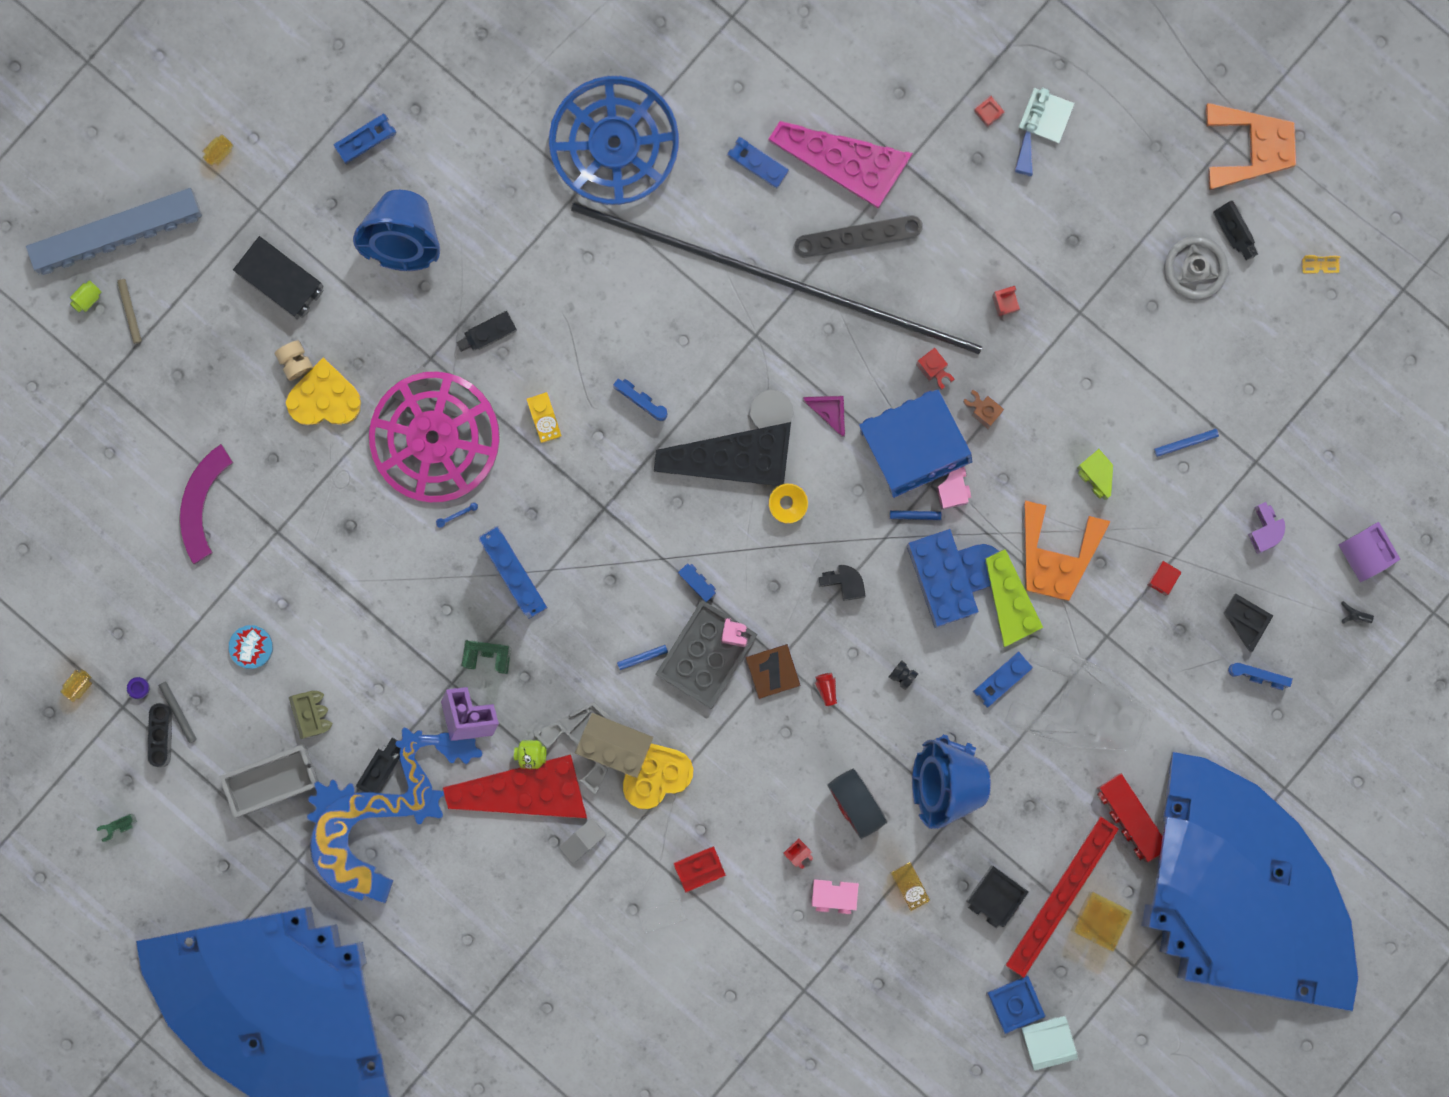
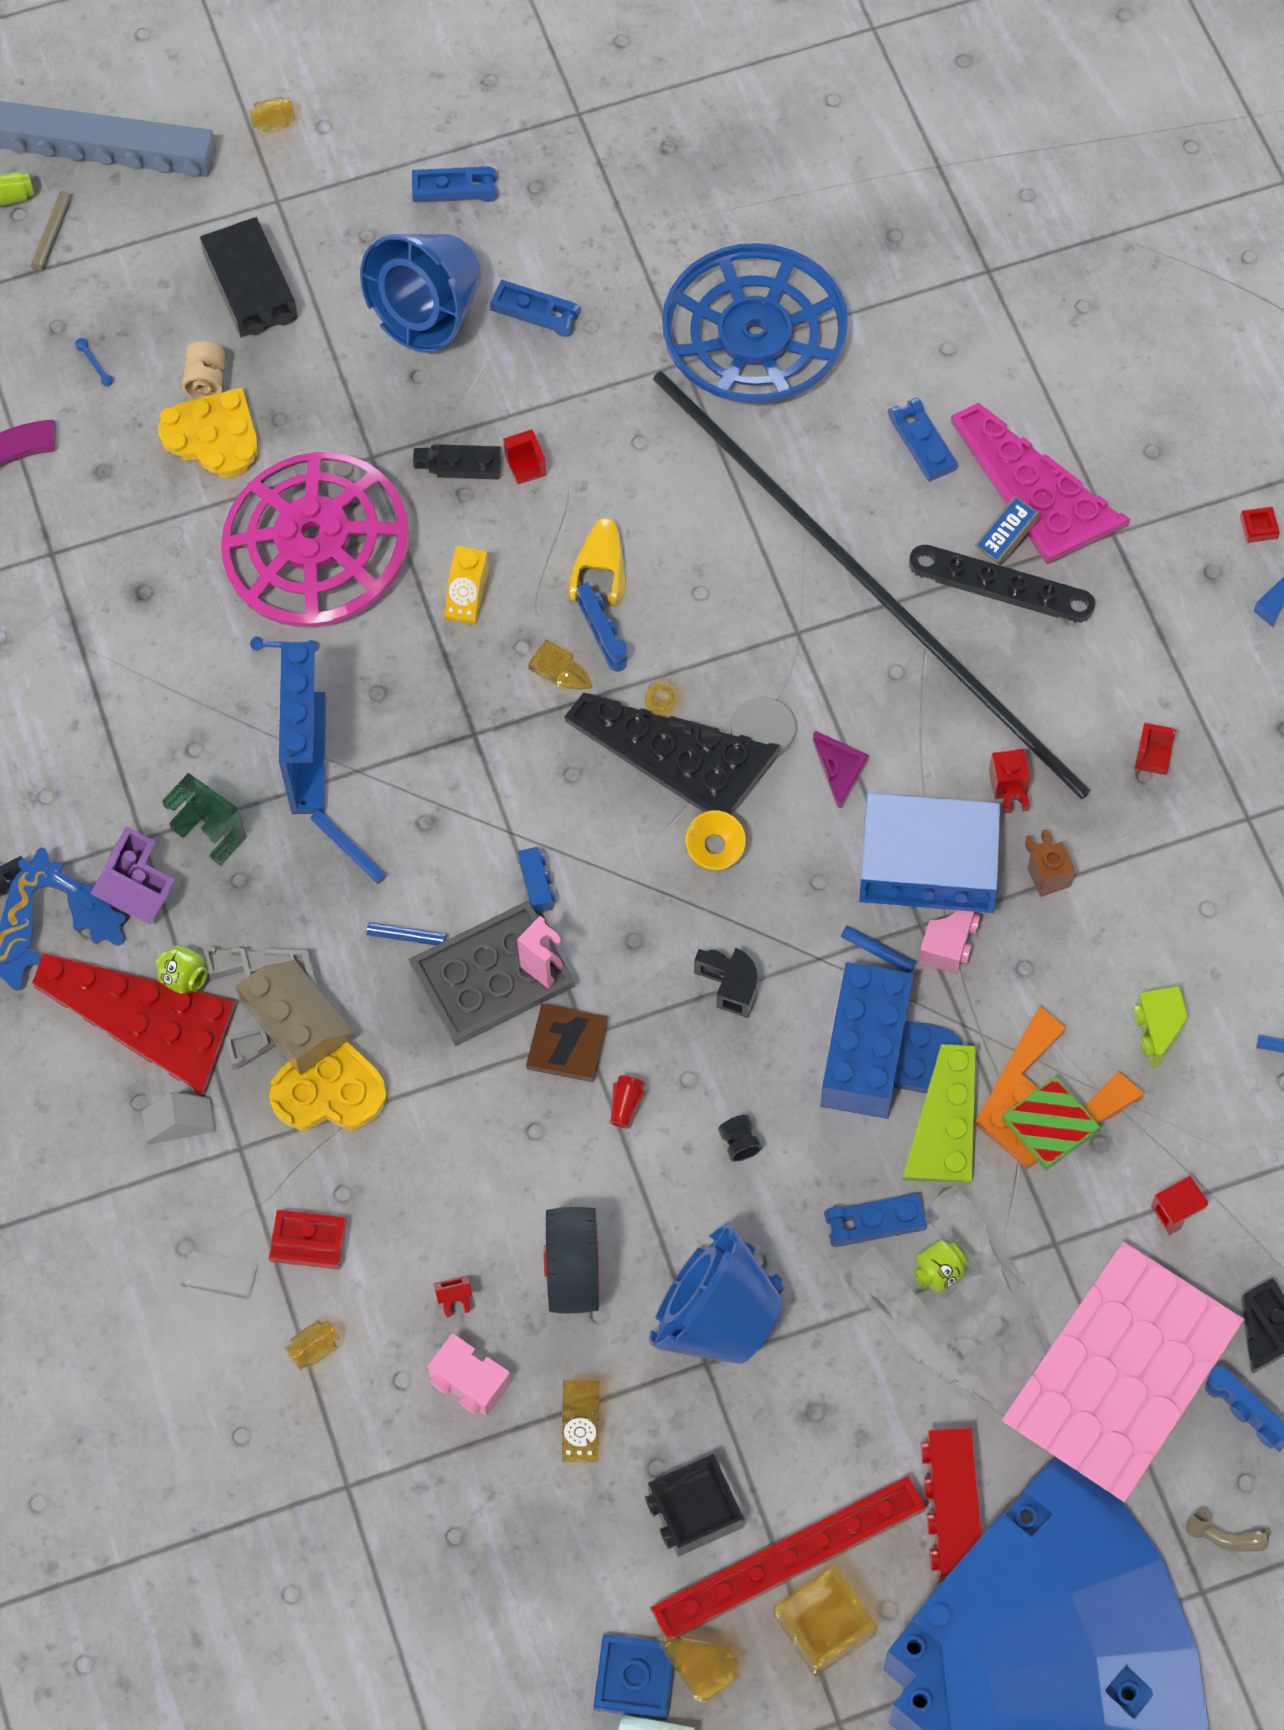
camera: 35 degrees right, 20 degrees down
none -> blue hinge [75,338,113,386]
none -> clear yellow brick [285,1319,340,1370]
none -> blue bar [311,810,386,884]
none -> blue plate [490,279,581,337]
none -> red panel [503,429,547,484]
none -> clear yellow plate [528,639,592,689]
none -> yellow animal [567,518,626,606]
none -> clear yellow brick [645,678,679,715]
none -> clear yellow slope [655,1634,740,1703]
none -> lime head [913,1240,967,1293]
none -> tile [975,496,1041,566]
none -> tile [1002,1076,1100,1171]
none -> bright pink piece [1002,1241,1245,1503]
none -> dark tan piece [1186,1510,1271,1552]

